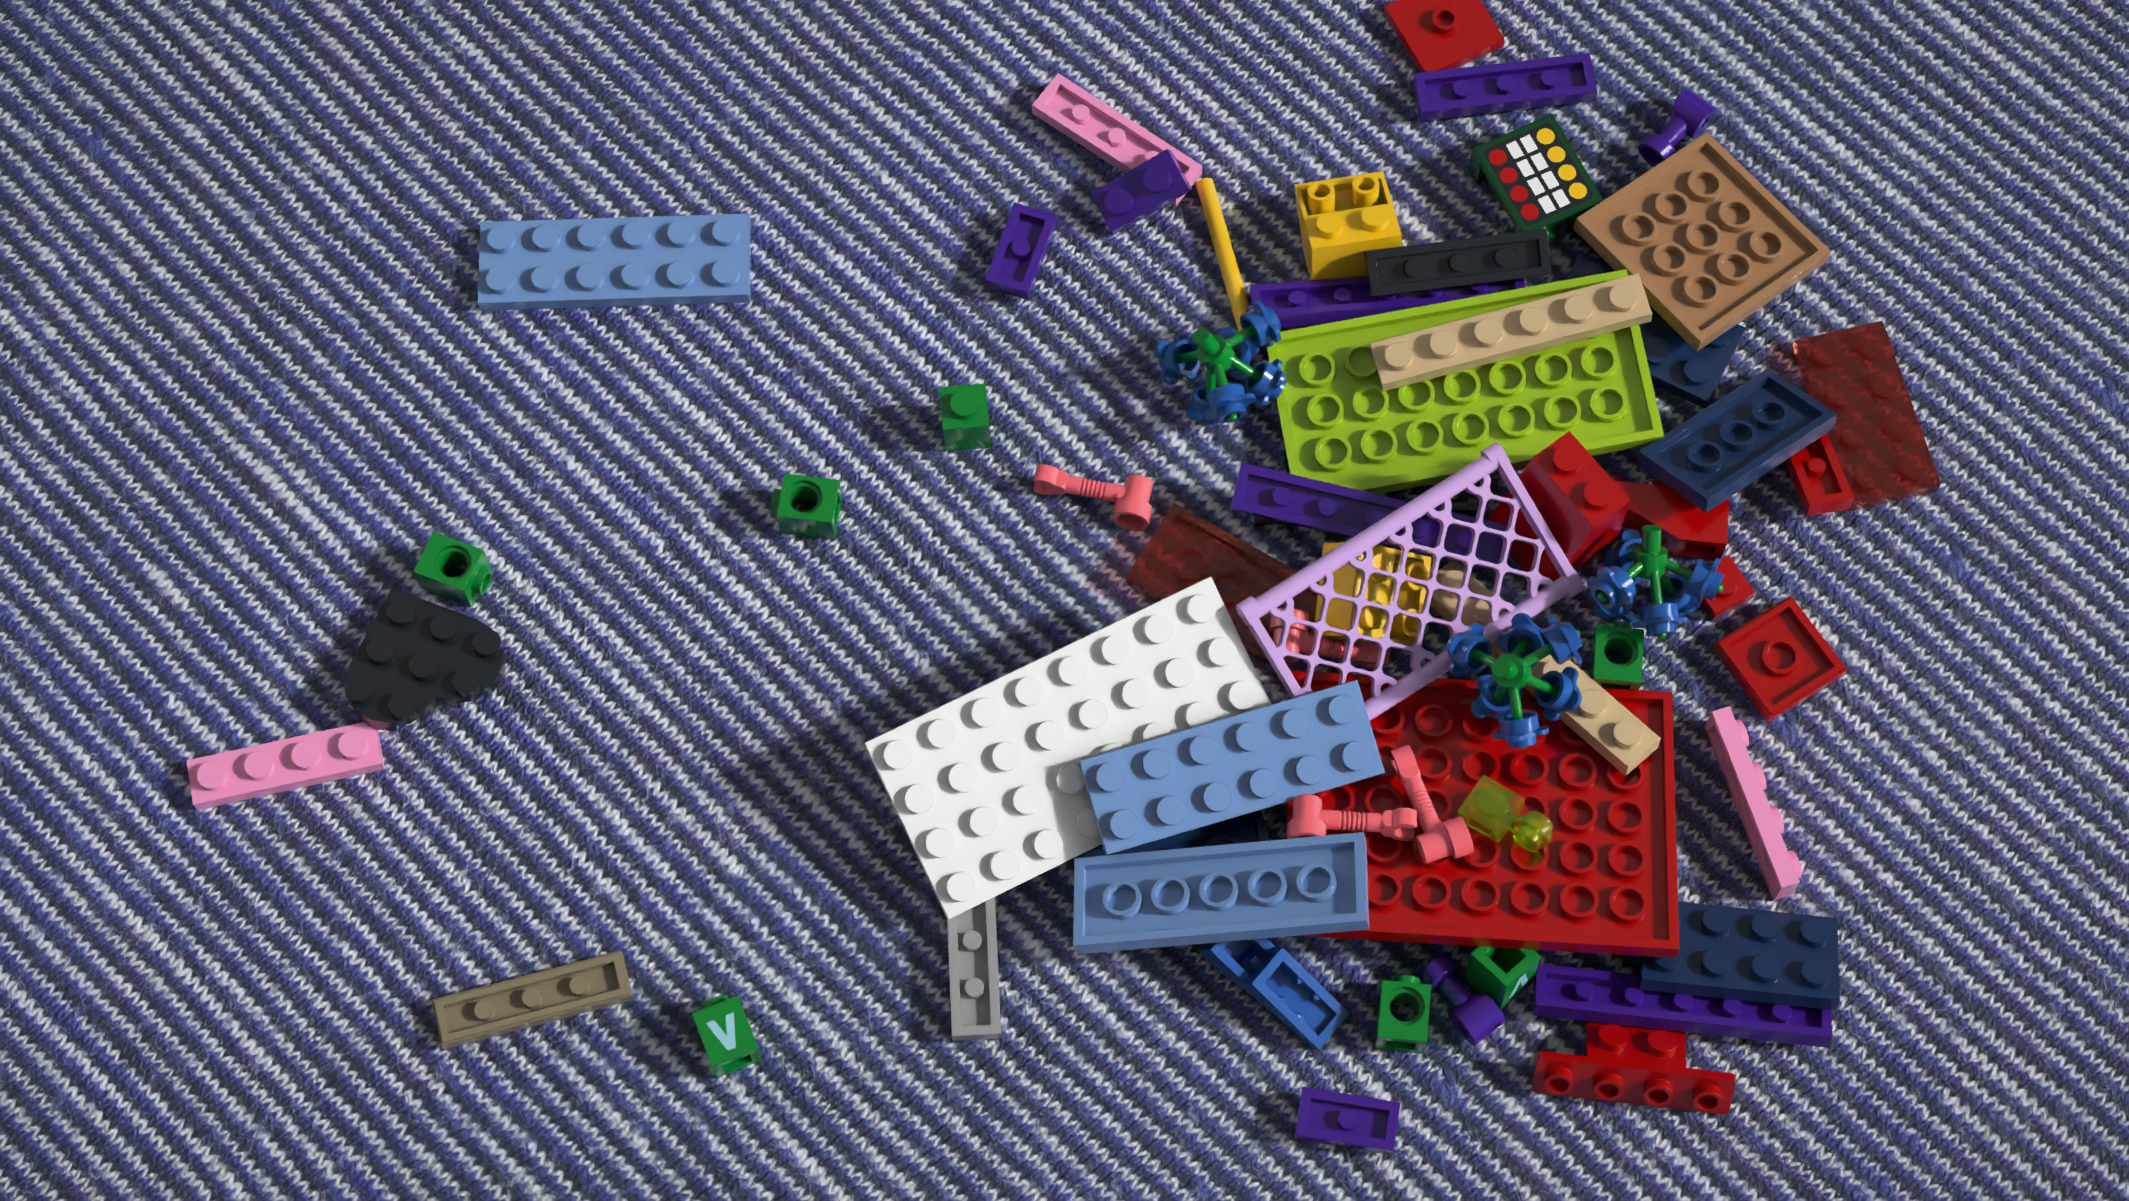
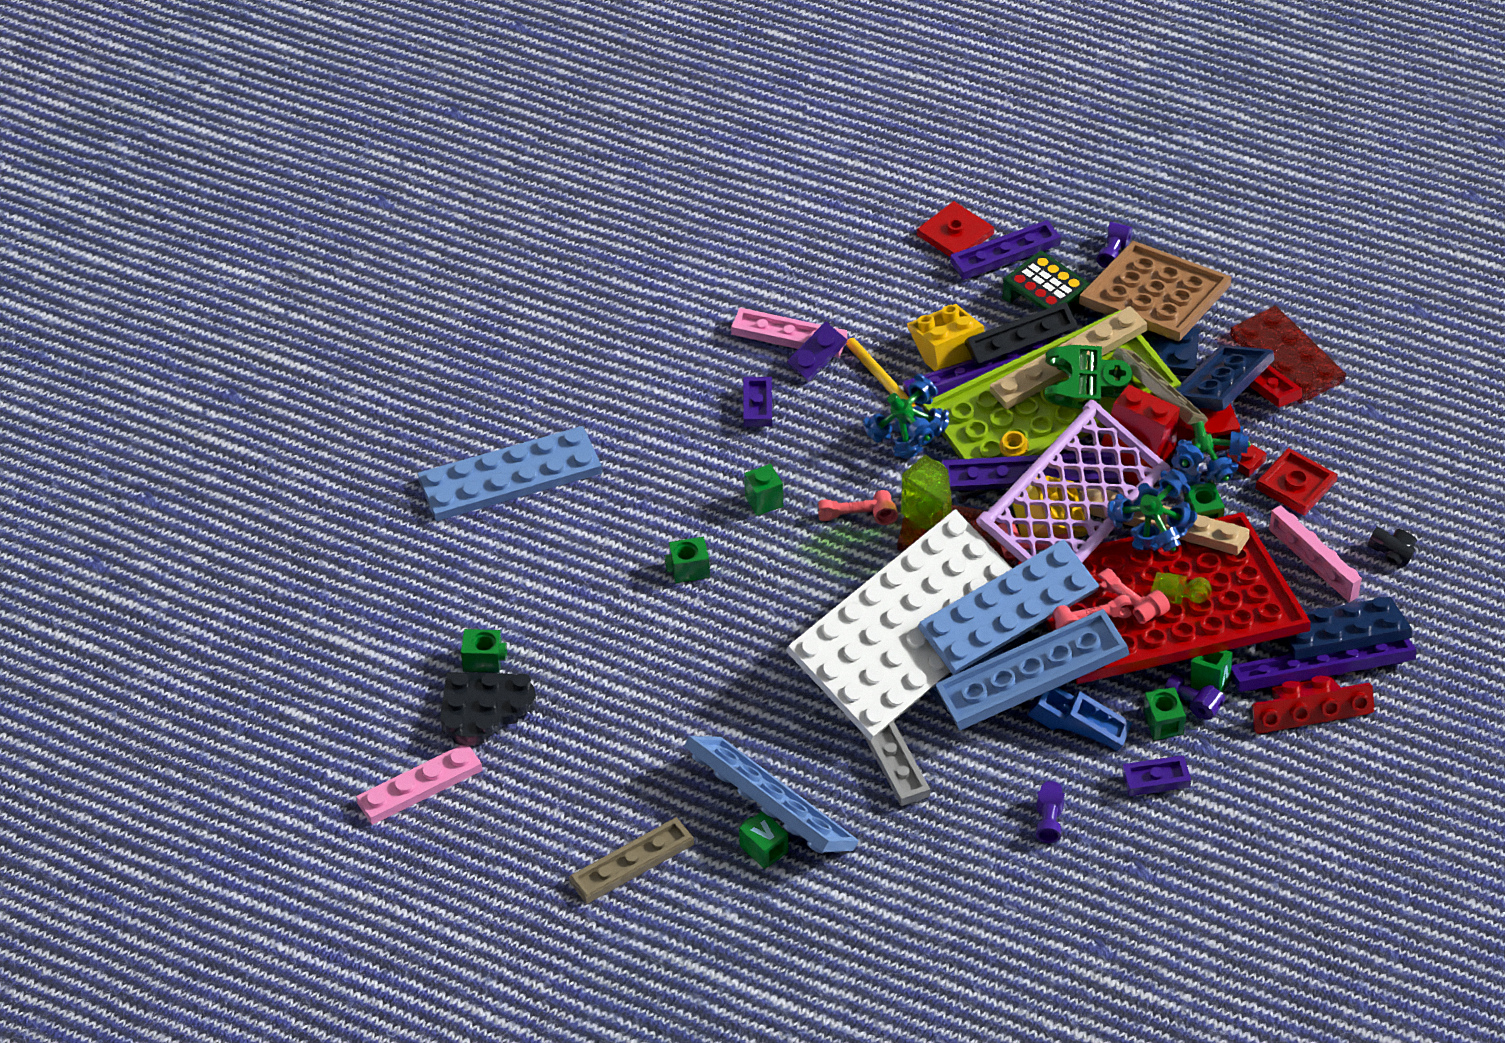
camera: 20 degrees left, 20 degrees down
none -> medium blue plate [683,736,859,853]
none -> clear neon green slope [901,454,952,531]
none -> yellow plate [999,431,1029,457]
none -> dark purple leg [1036,781,1065,843]
none -> green piece [1044,345,1132,409]
none -> dark tan tile [1112,347,1208,425]
none -> black plate [1367,526,1417,565]

